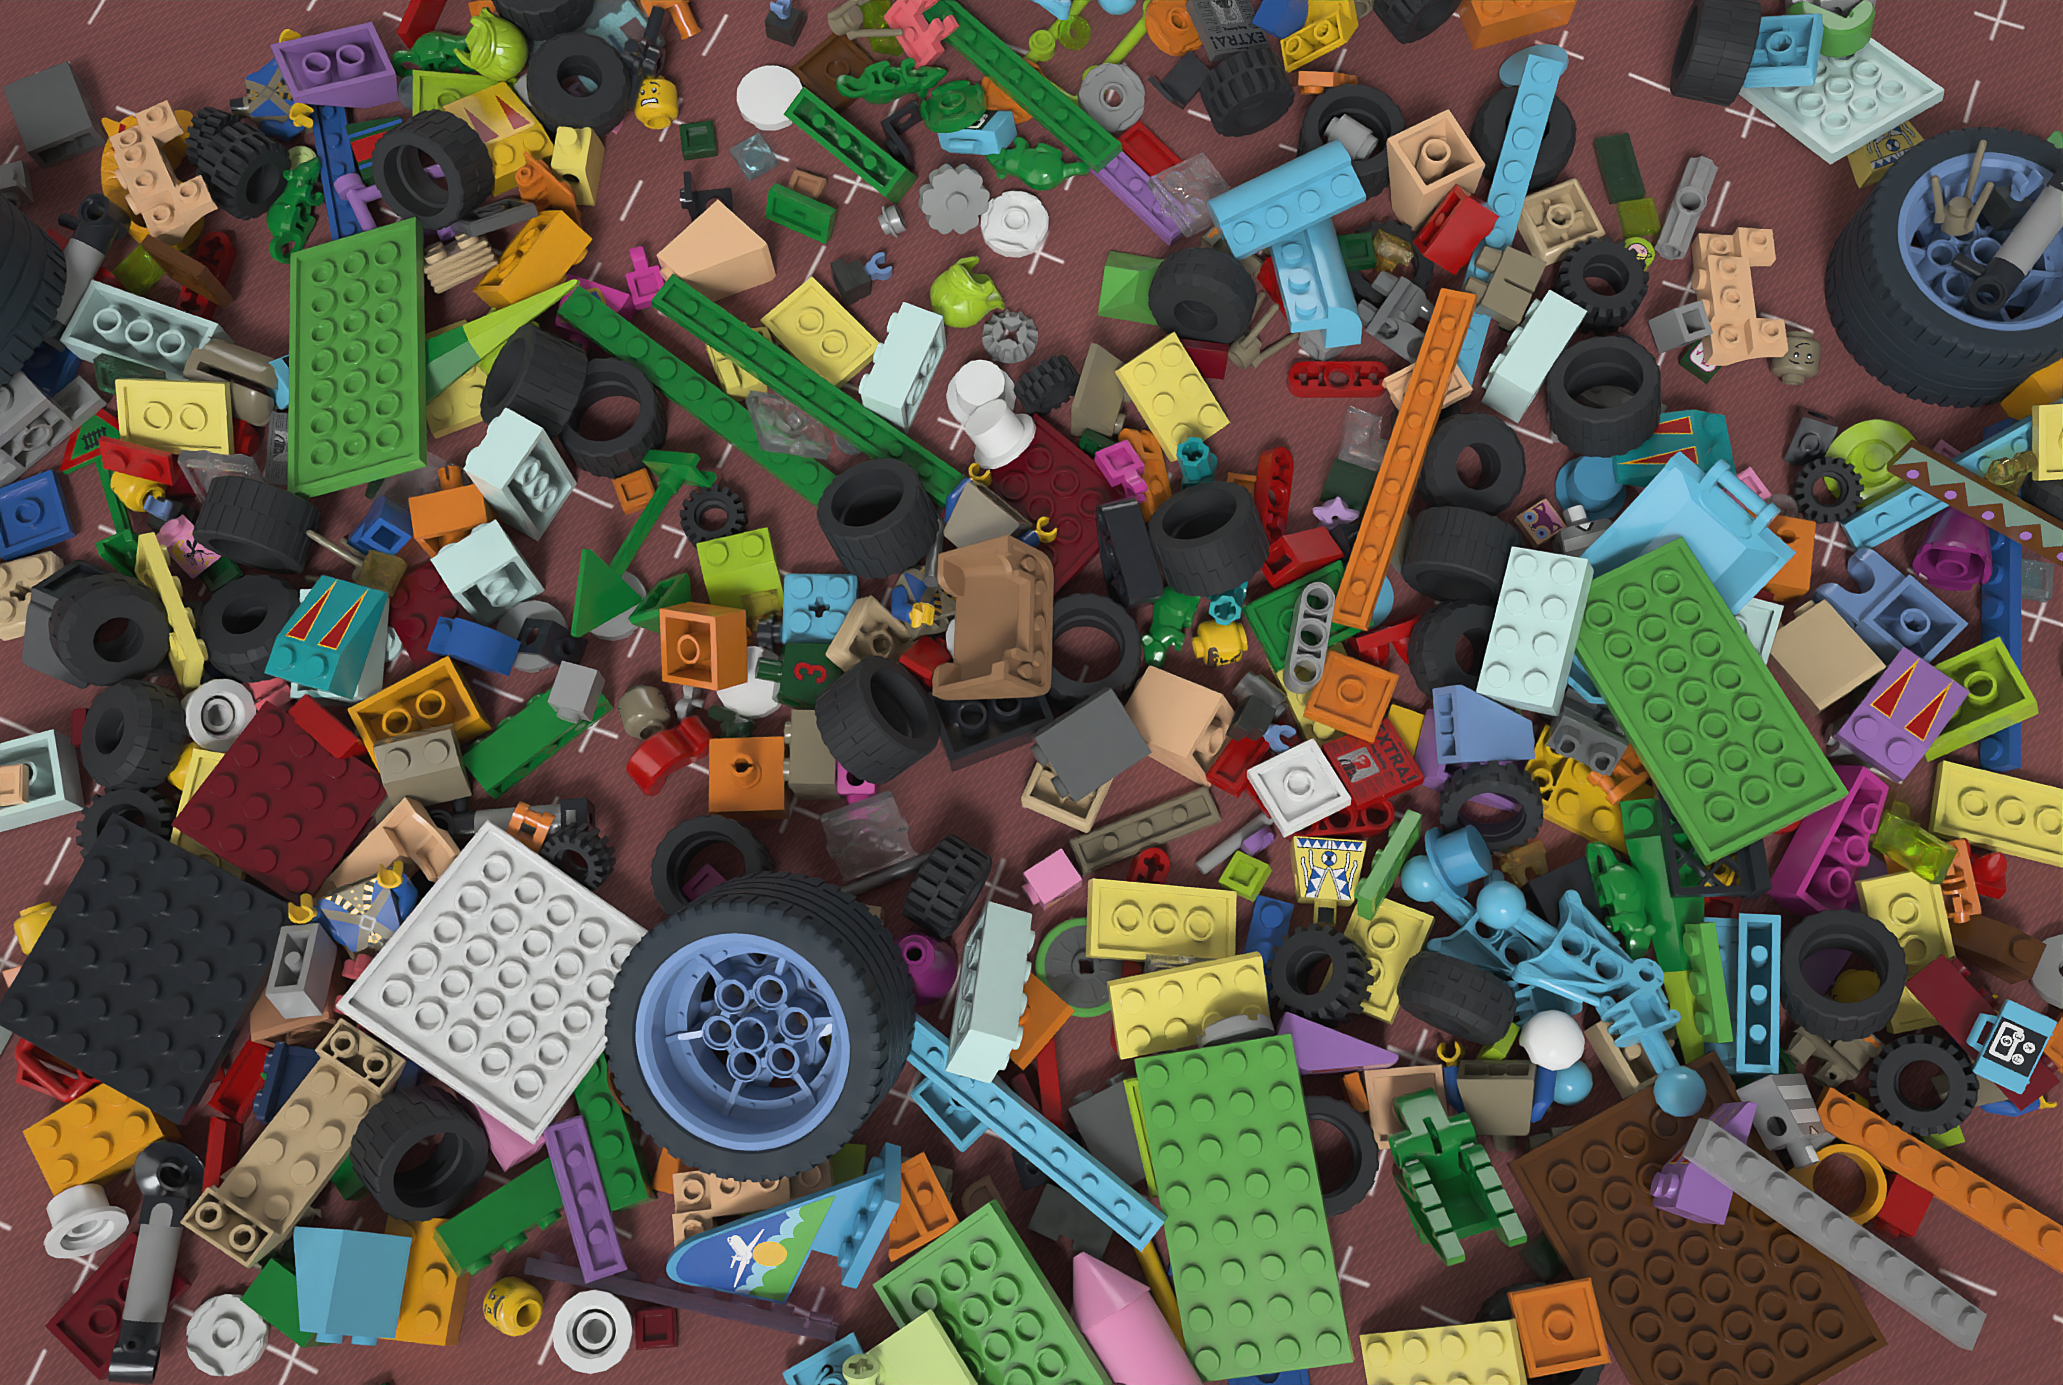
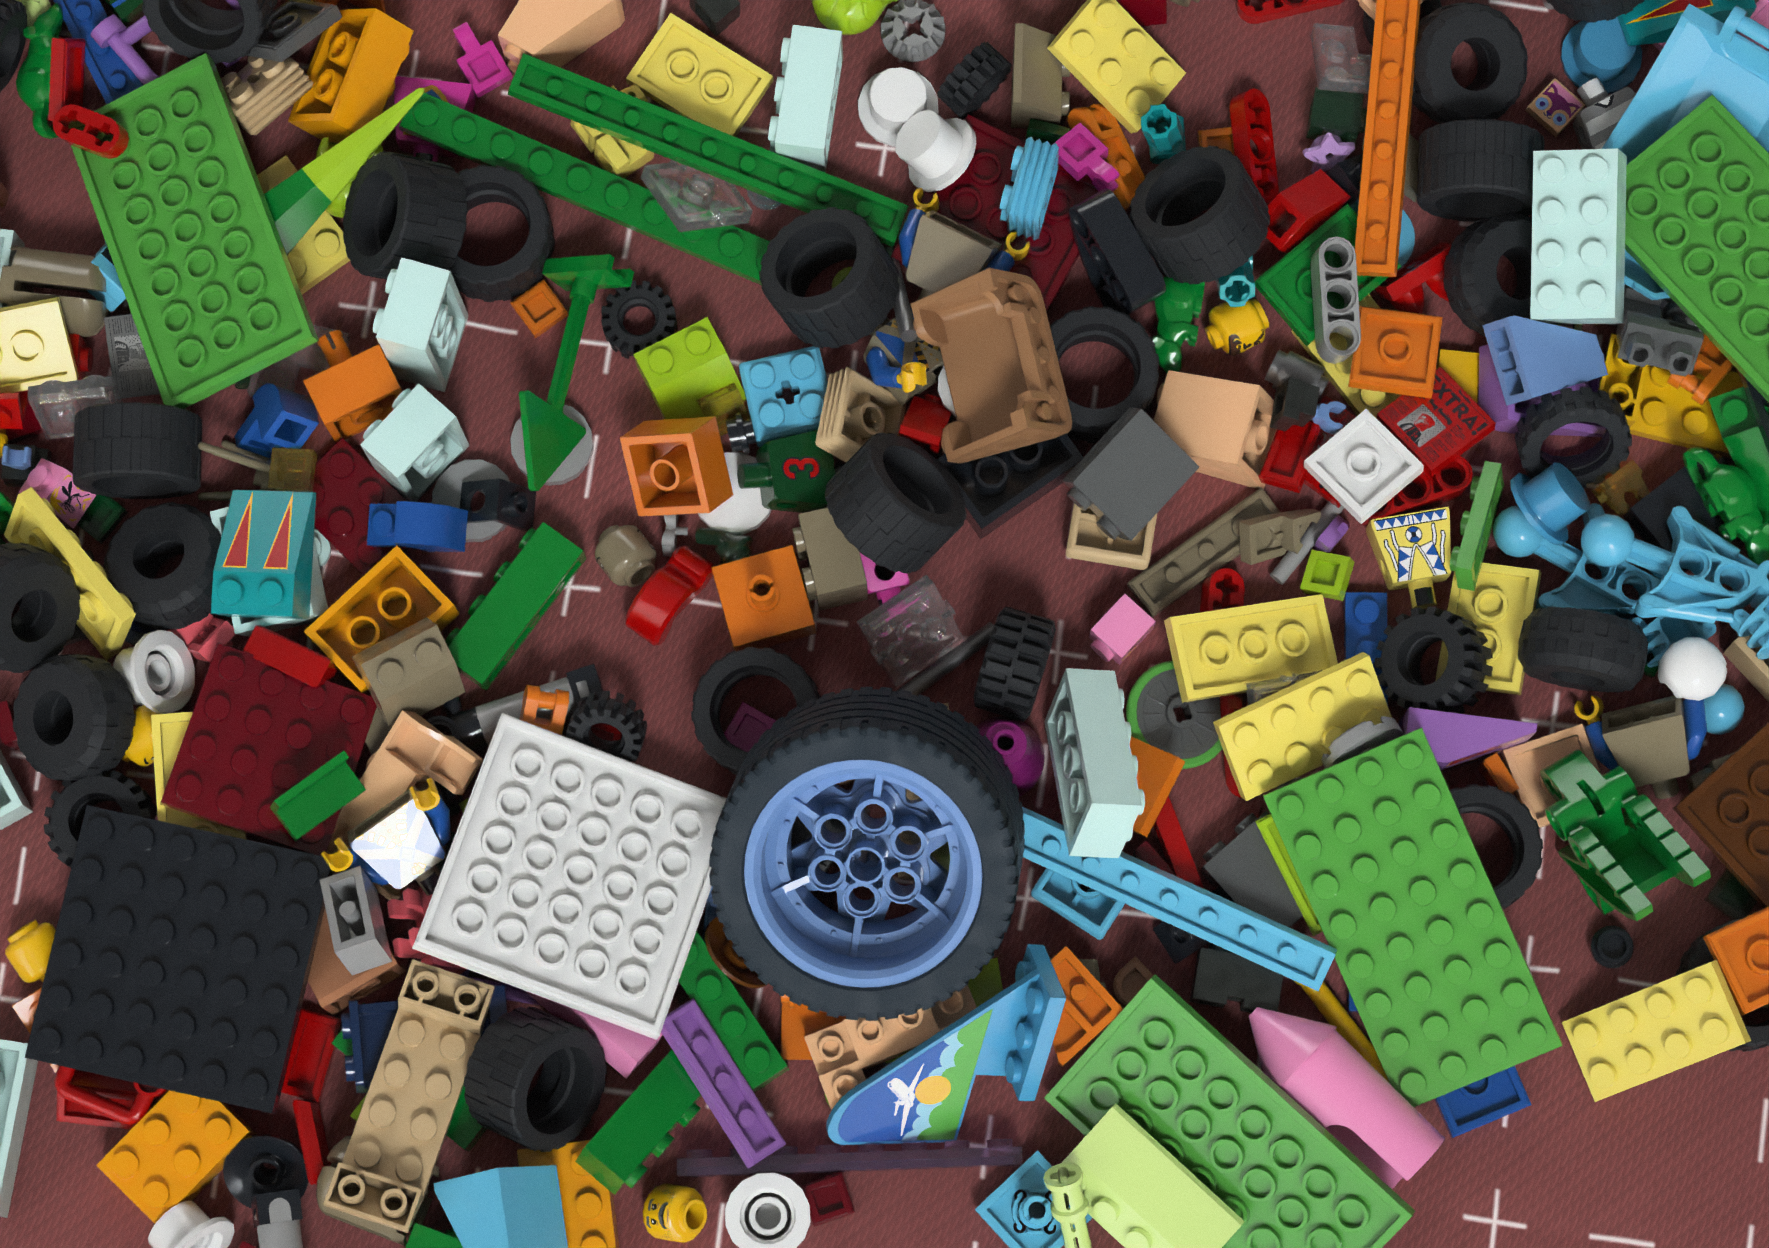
camera: 15 degrees left, 5 degrees up
light grey brick [547,661,606,723] -> none
green slope [628,573,691,634] -> none
lime tile [1475,1022,1520,1060] -> none
none -> red tile [48,38,85,121]
none -> red beam [52,104,129,159]
none -> green panel [270,751,366,842]
none -> medium azure brick [1000,136,1059,241]
none -> dark tan slope [1239,509,1321,565]
none -> black plate [1590,926,1633,969]

